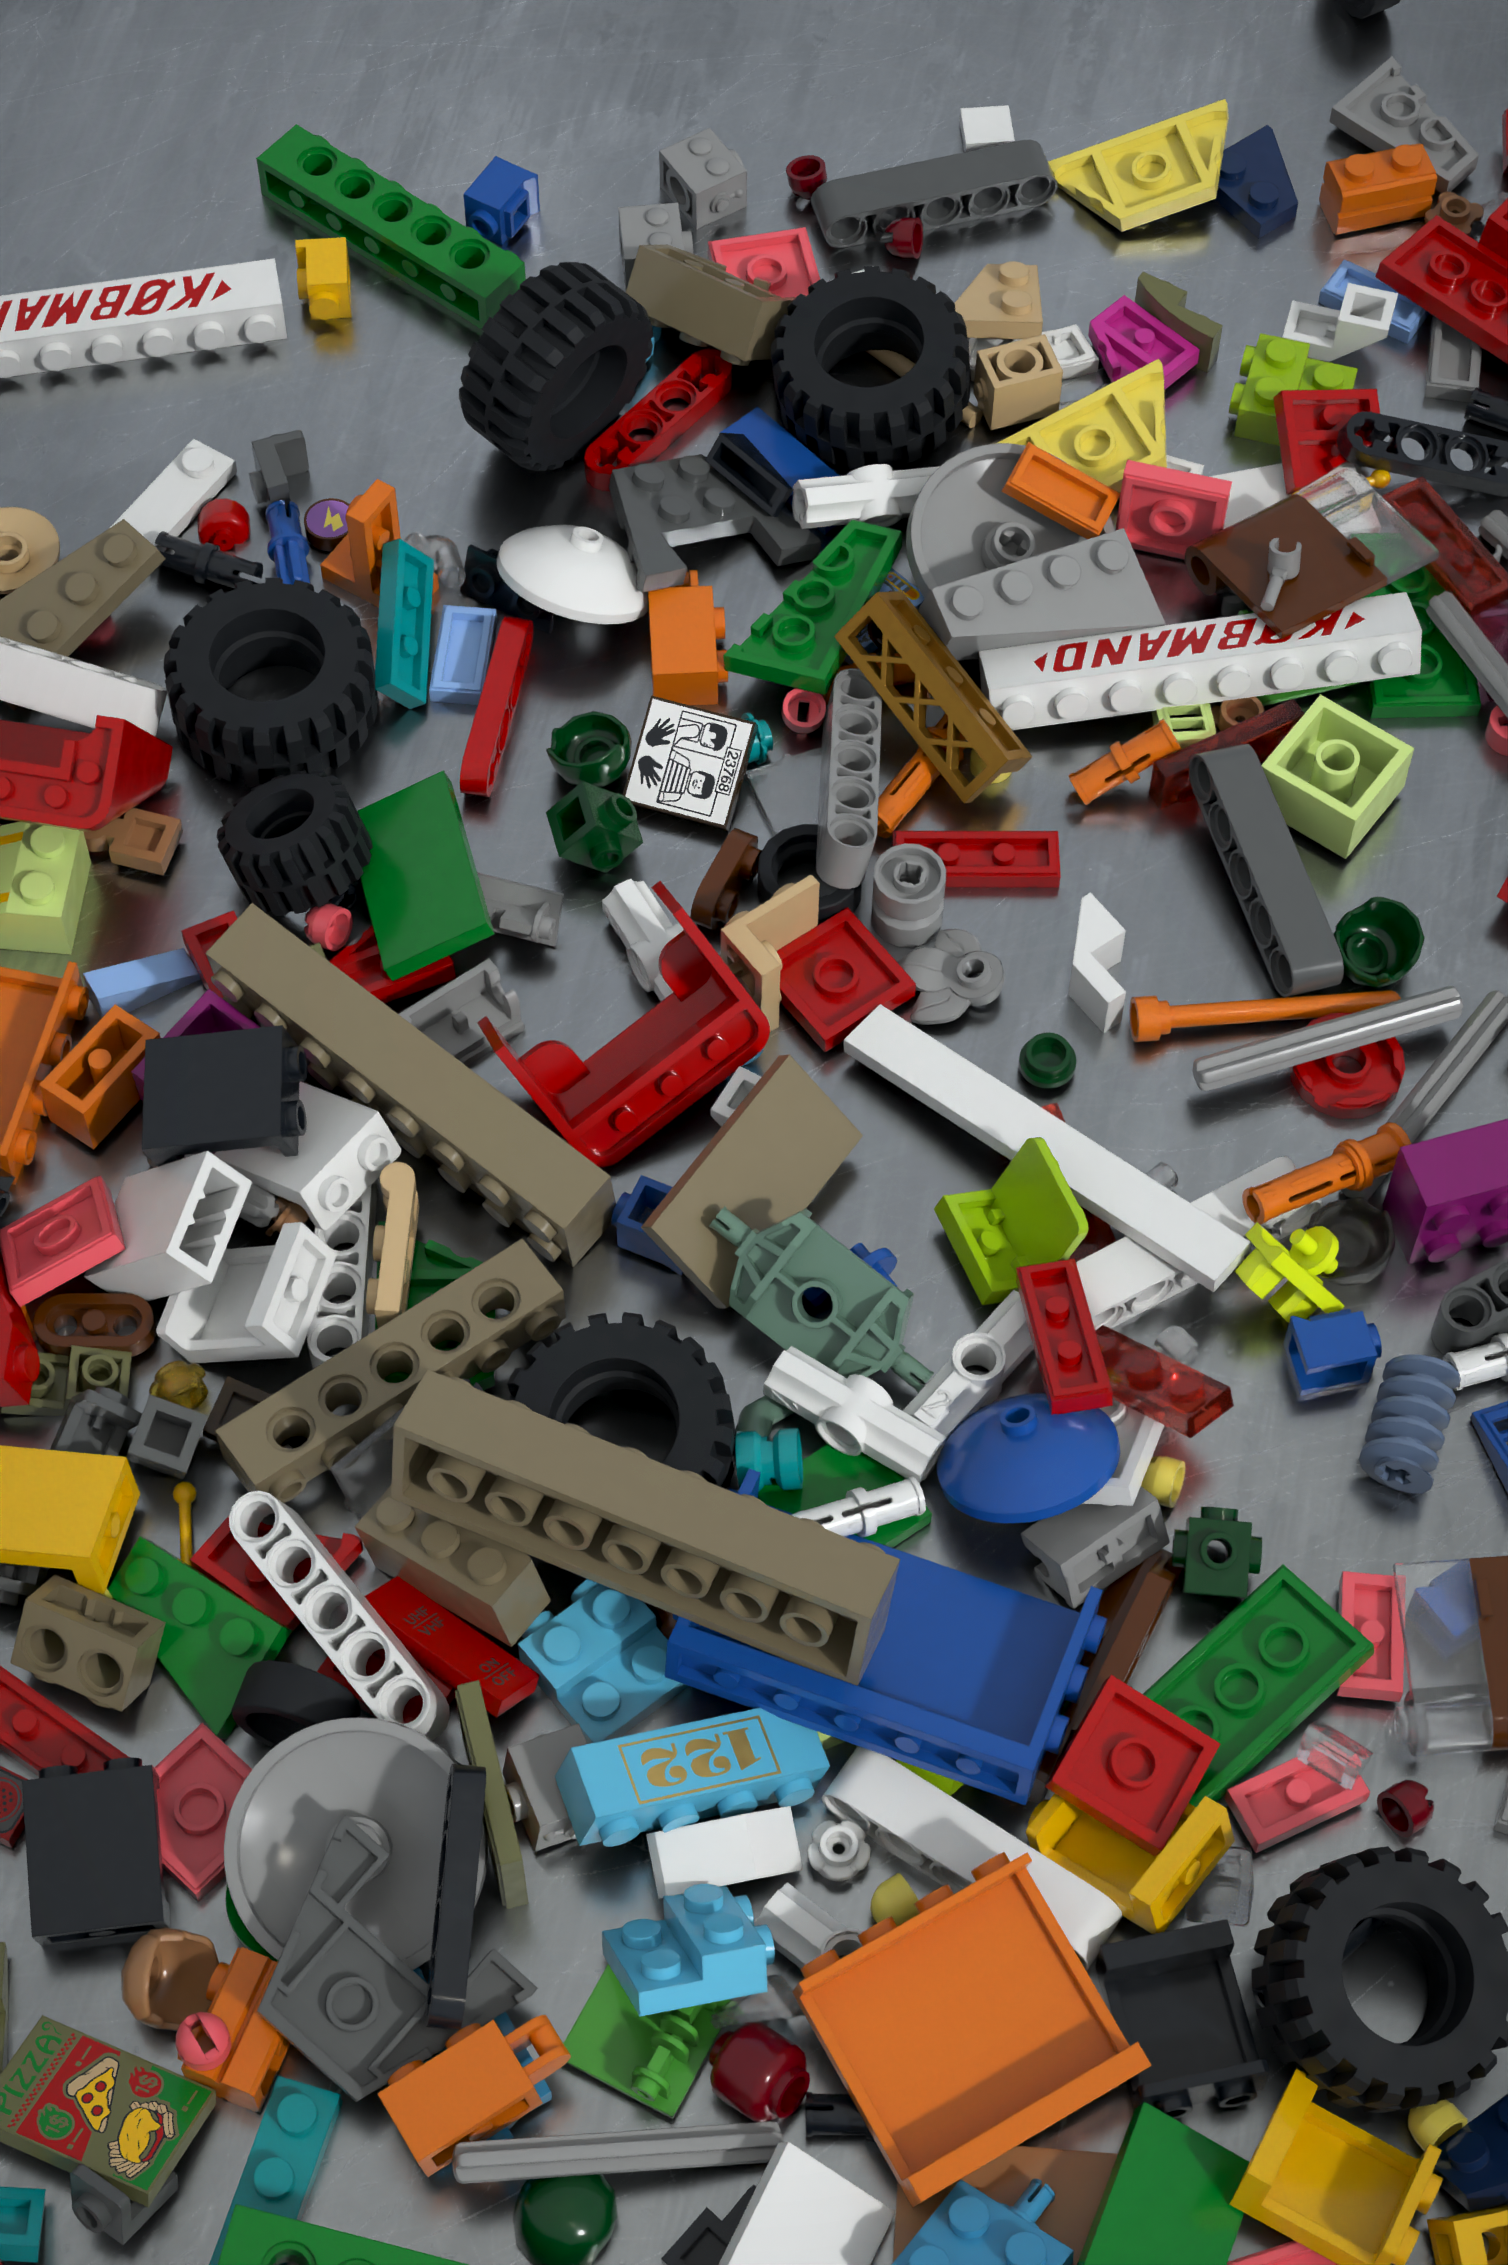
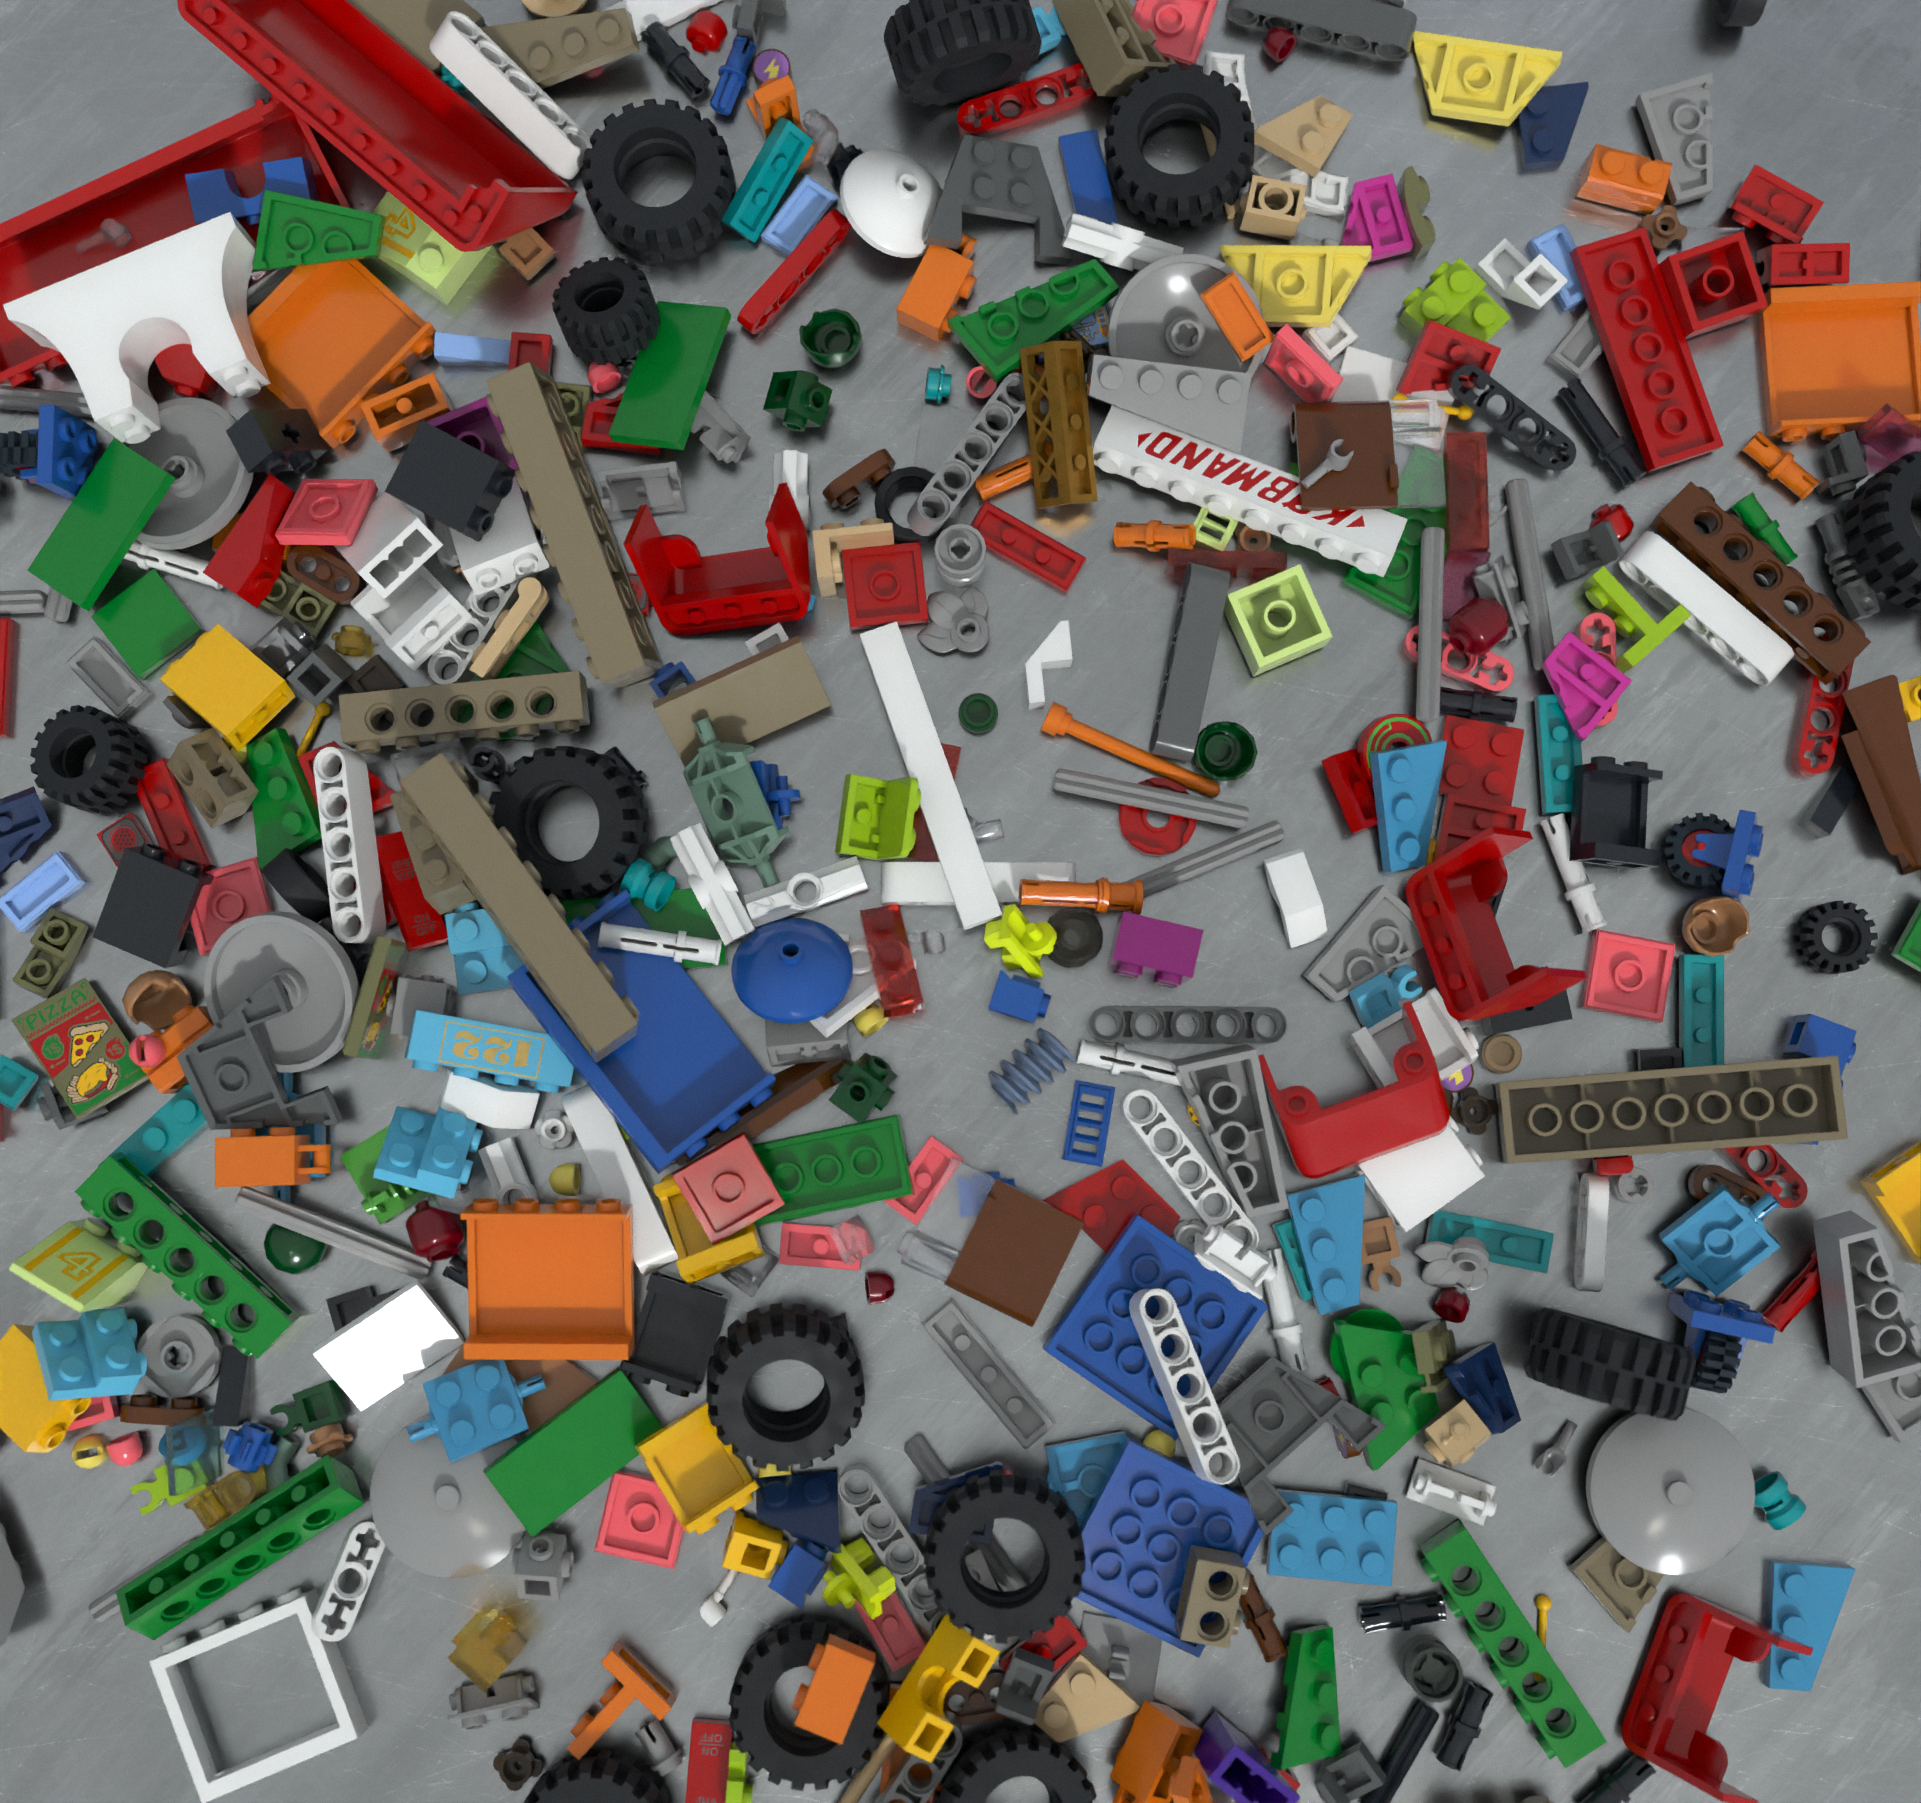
camera: 30 degrees right, 25 degrees up
black beam [425,1764,486,2030] -> none
tile [623,696,758,831] -> none
black piece [705,433,794,517] -> none
red tile [1016,1259,1113,1415] -> none

